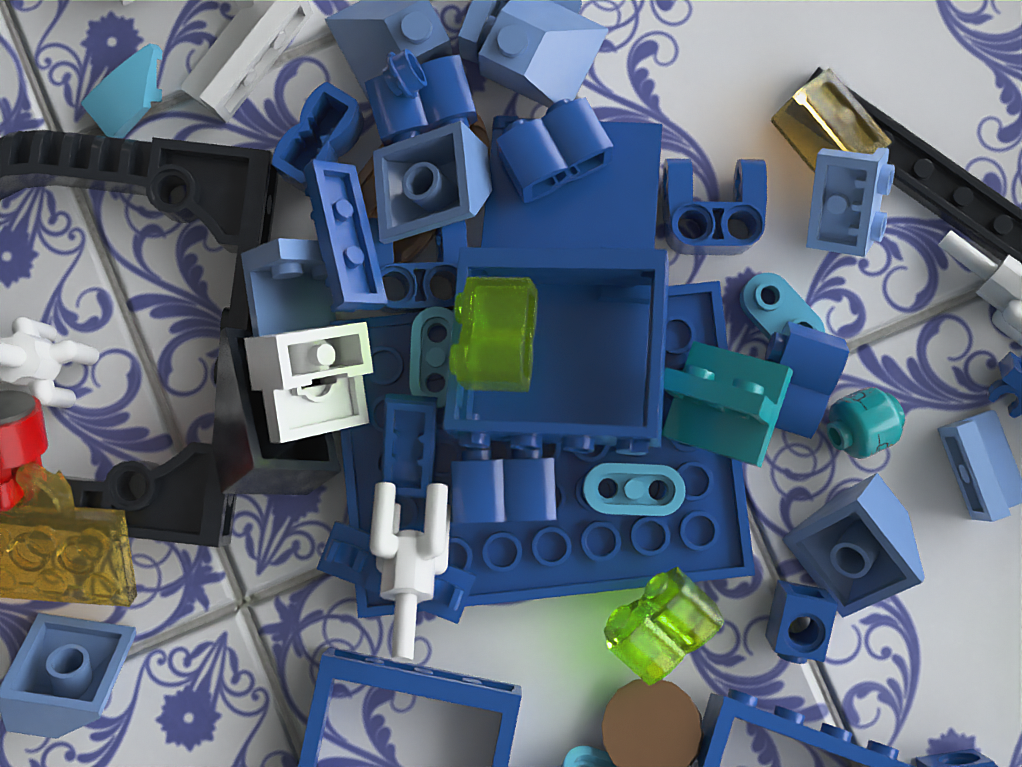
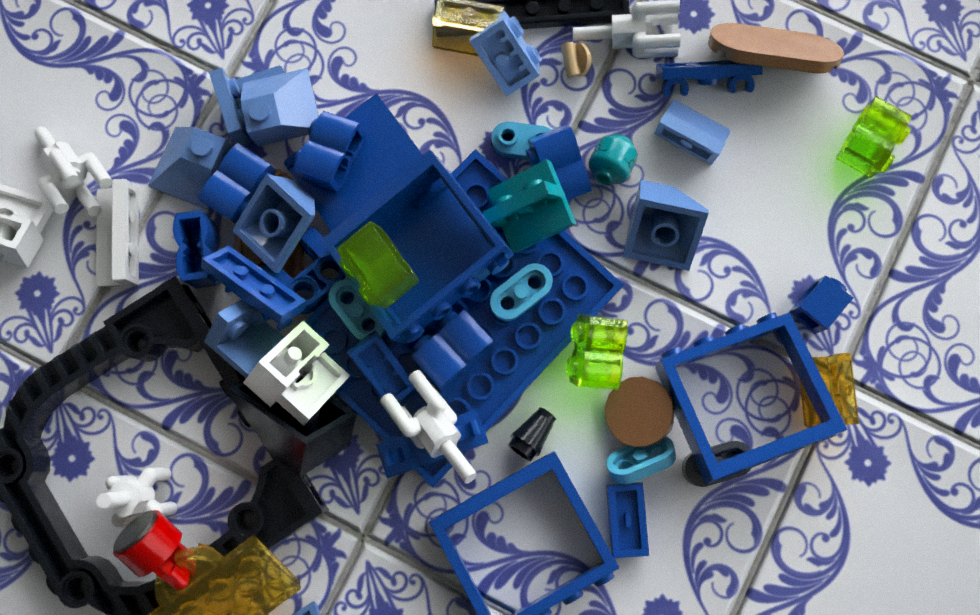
camera: 35 degrees left, 5 degrees down
medium azure slope [81,43,162,139] -> none
blue plate [382,49,427,99] -> none
blue piece [662,159,767,255] -> none
blue brick [765,580,838,664] -> none
none -> black cone [508,407,556,461]
none -> tan plate [561,42,592,78]

